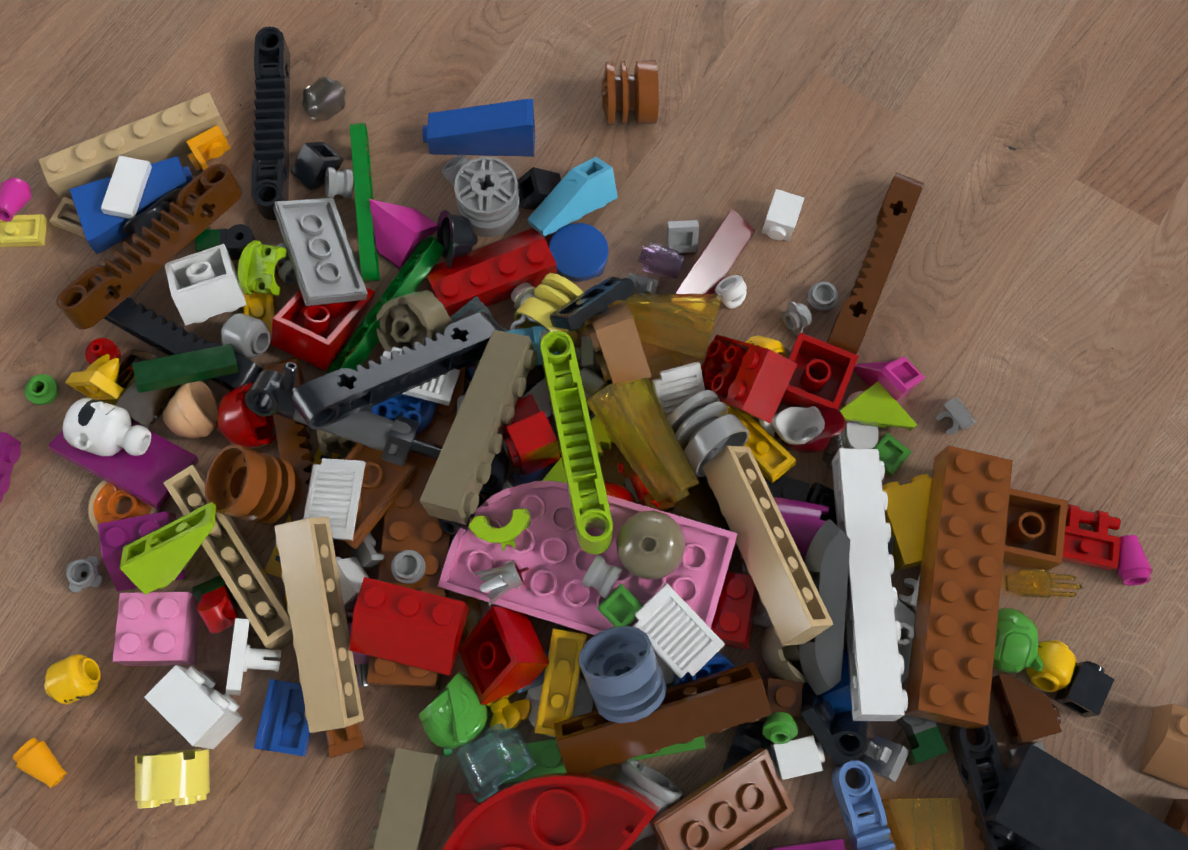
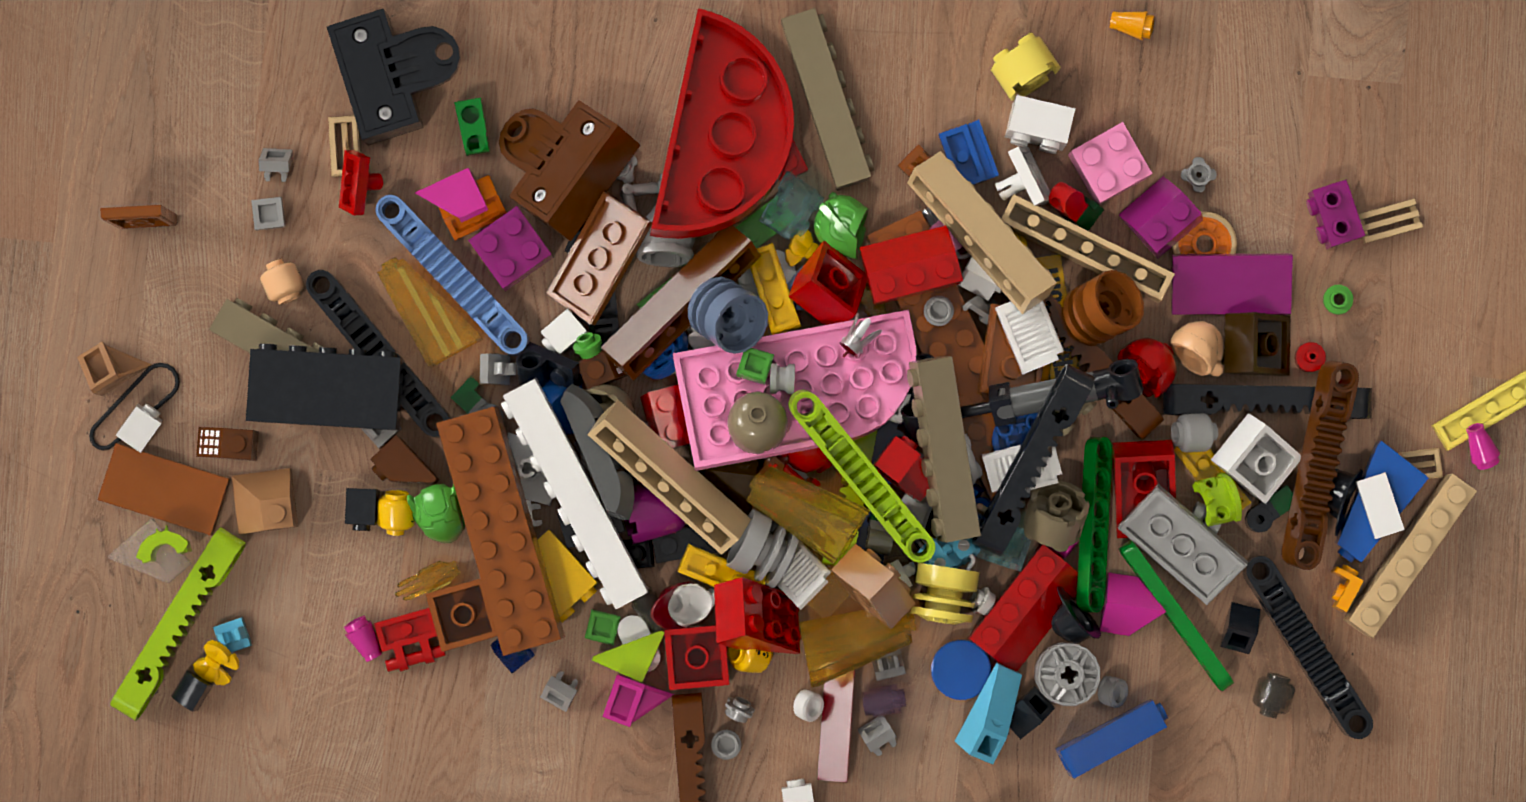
camera: 160 degrees right, 15 degrees up
yellow head [44,654,101,705] -> none
white piece [62,398,151,456] -> none
yellow tile [65,354,124,400] -> none
lime slope [120,502,216,595] -> none
dark green tile [132,344,239,393] -> none
light grey wheel [325,167,353,199] -> none
lime piece [469,508,531,551] -> none
black hinge [549,276,635,331] -> none
white window [632,583,725,678] -> none

